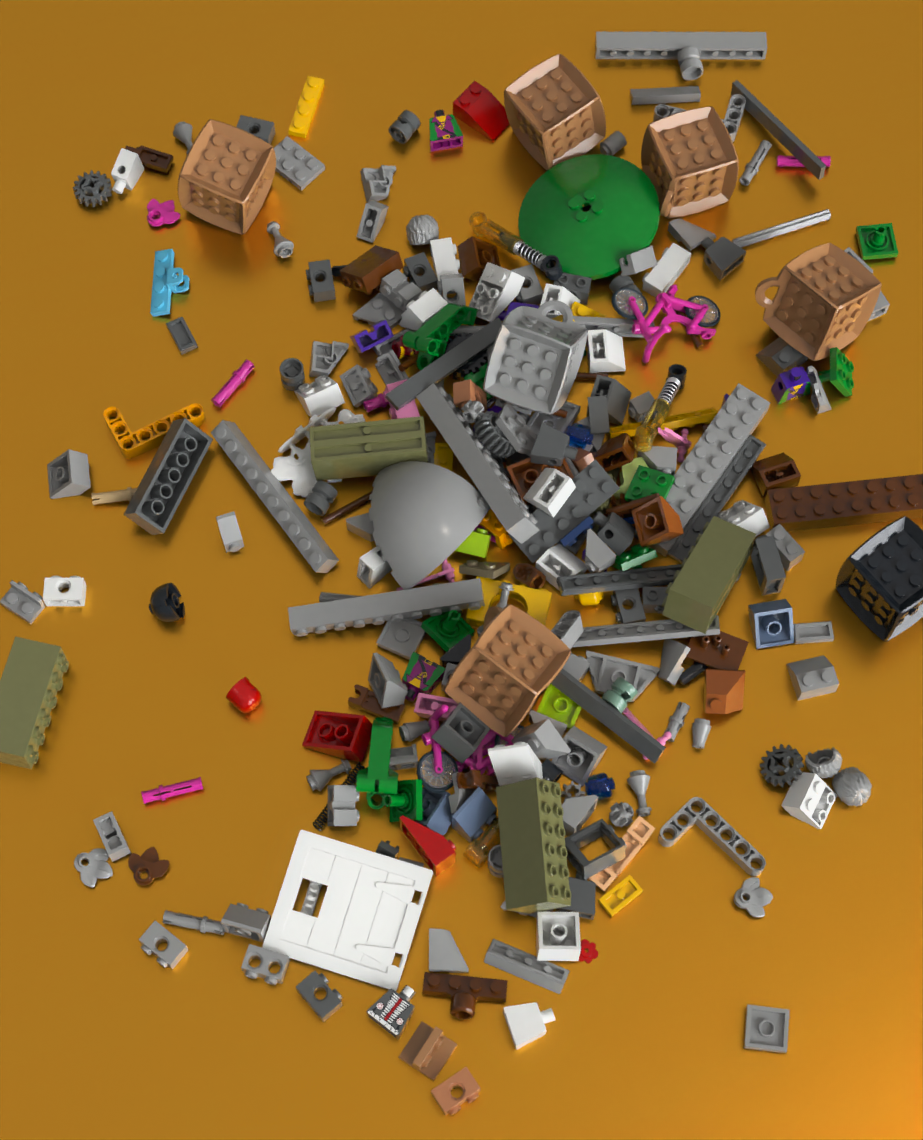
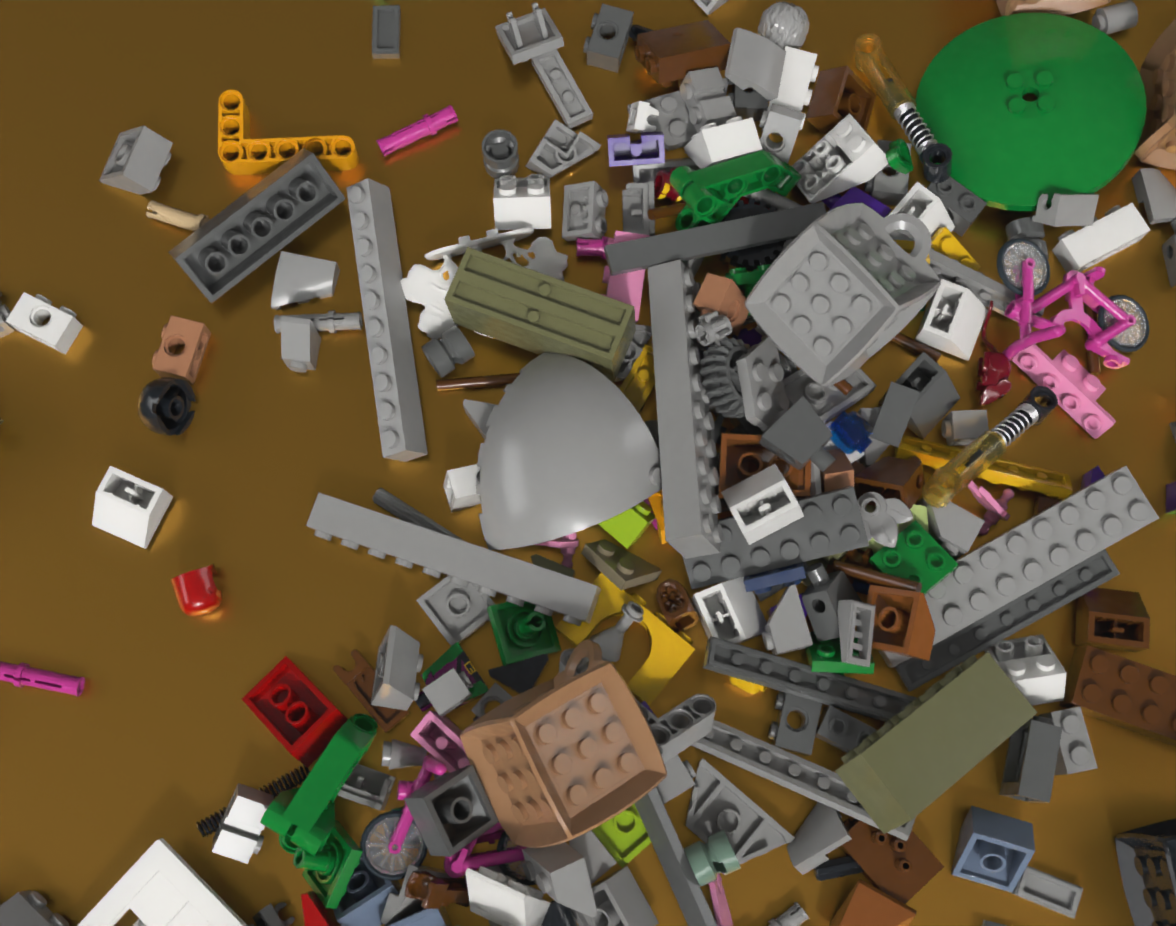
camera: 25 degrees right, 10 degrees up
light grey piece [306,759,352,792] -> none
none -> white slope [92,466,173,549]
none -> nougat brick [152,315,211,385]
none -> light grey slope [271,251,340,310]
none -> light grey pin [274,310,363,333]
none -> light grey brick [422,668,473,717]
none -> light grey plate [495,2,564,65]
none -> light grey plate [531,49,593,129]
none -> white tile [626,101,659,134]
none -> light grey slope [724,28,786,101]
none -> light grey slope [837,600,876,667]
none -> light grey plate [858,492,913,548]
none -> green tile [886,138,914,174]
none -> dark red animal [975,301,1012,406]
none -> bright pink bracket [1012,344,1116,439]

